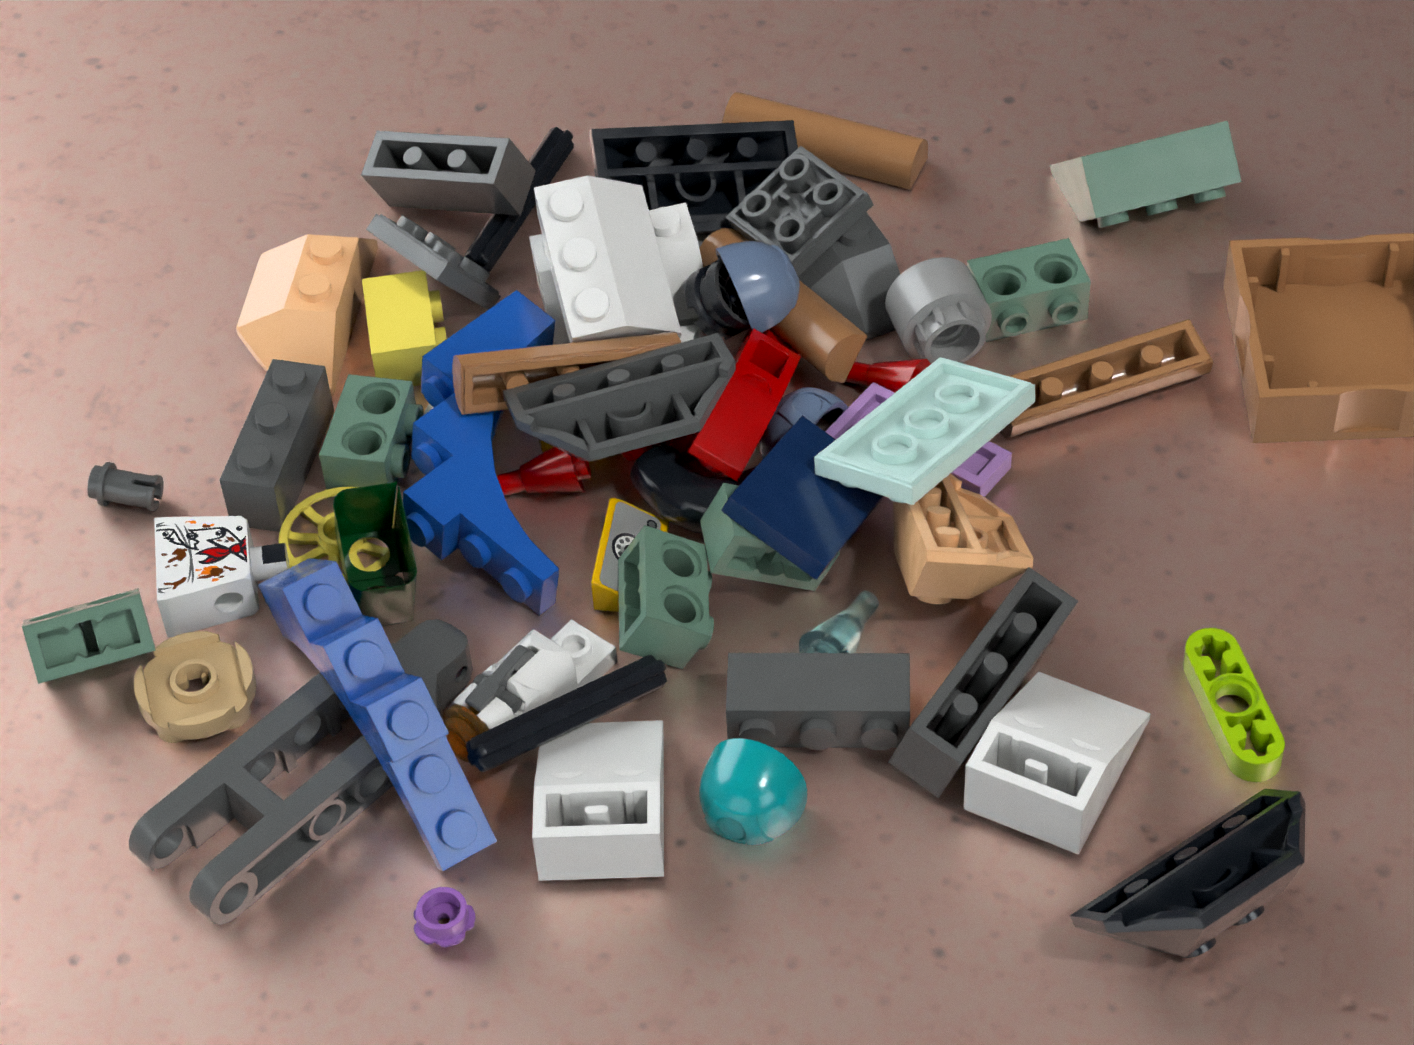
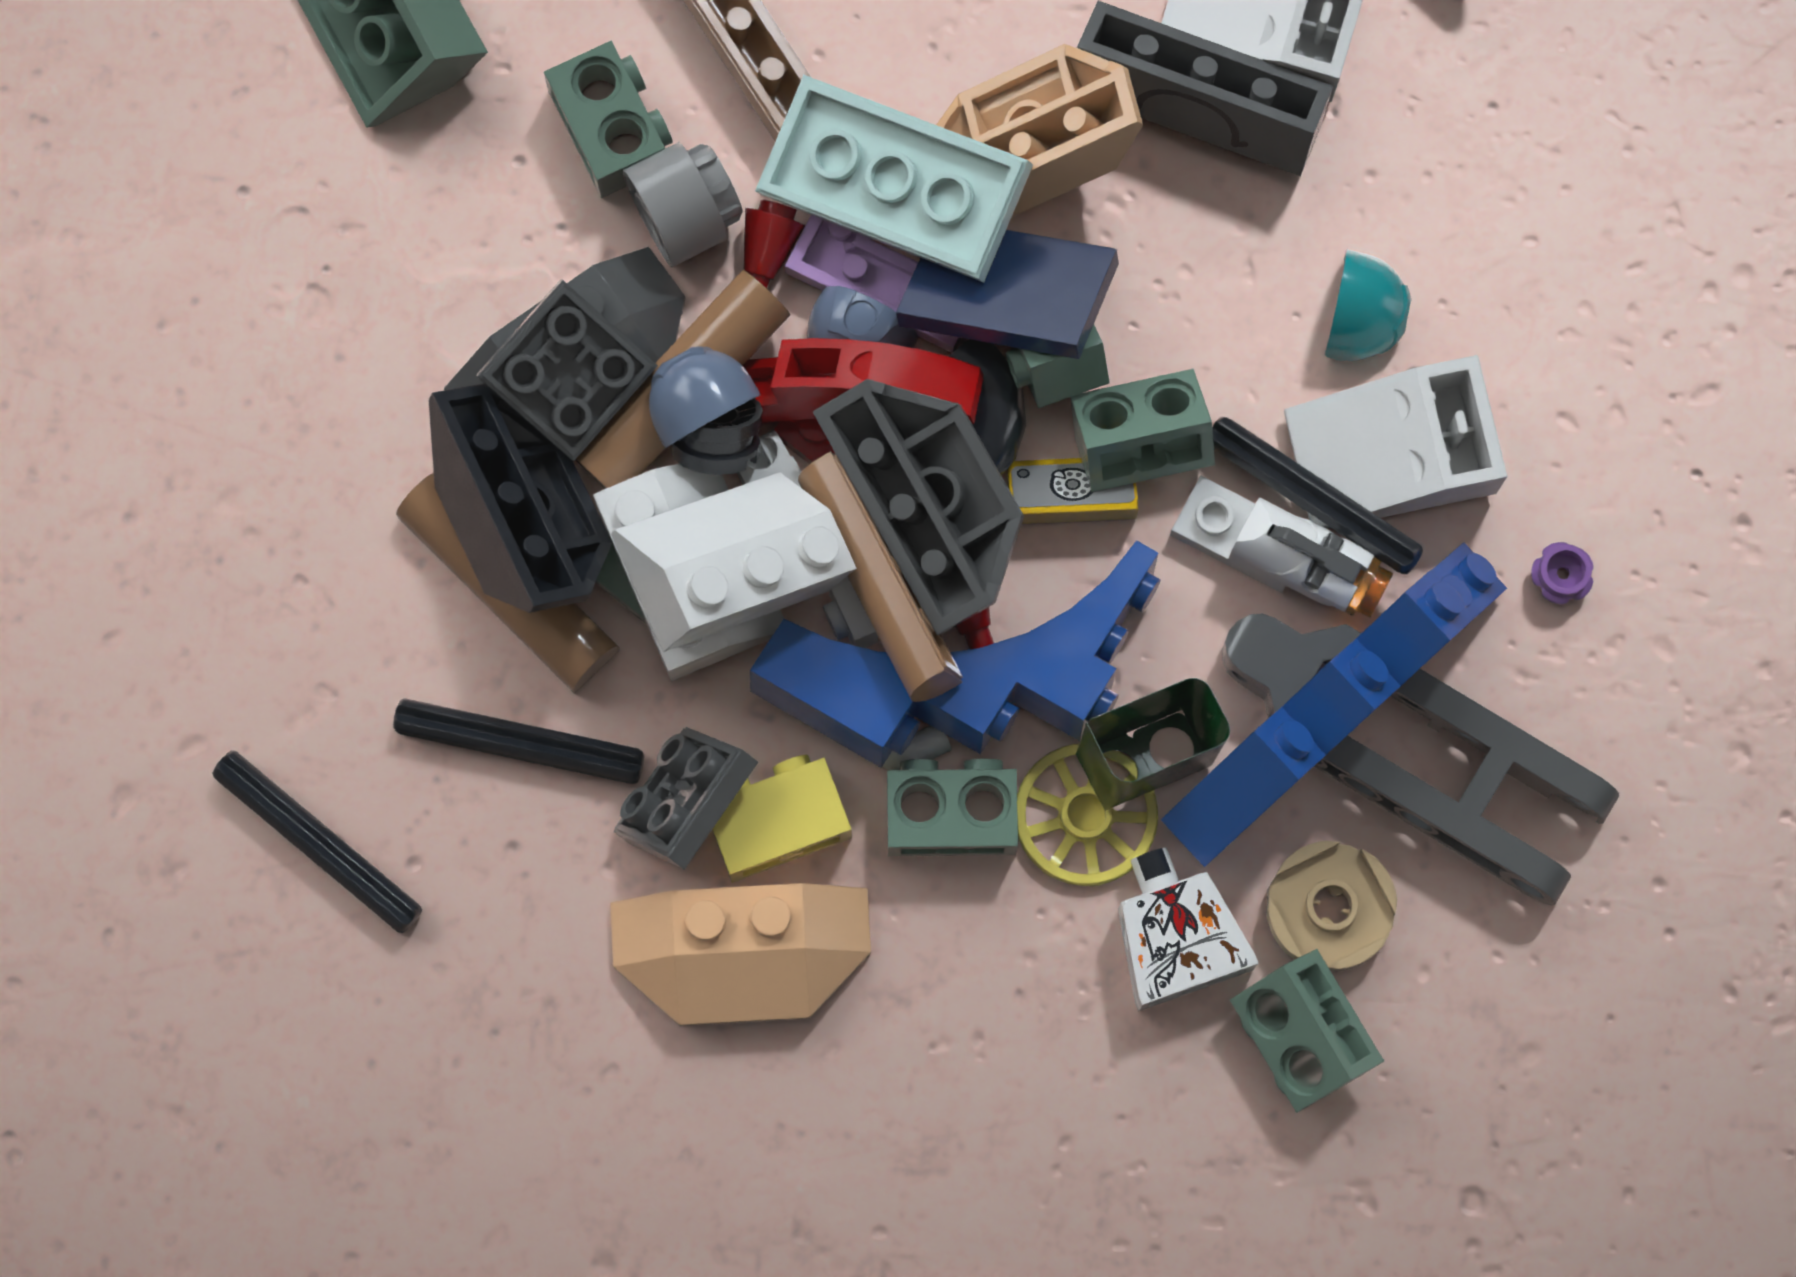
camera: 105 degrees left, 30 degrees up
dark grey pin [87,462,164,511] -> none
dark grey brick [220,359,334,532] -> none
dark grey brick [361,131,536,216] -> none
medium nougat brick [722,92,928,190] -> none
dark grey brick [726,653,910,750] -> none
clear light blue cone [799,591,879,653] -> none
none -> black axle [212,750,422,933]

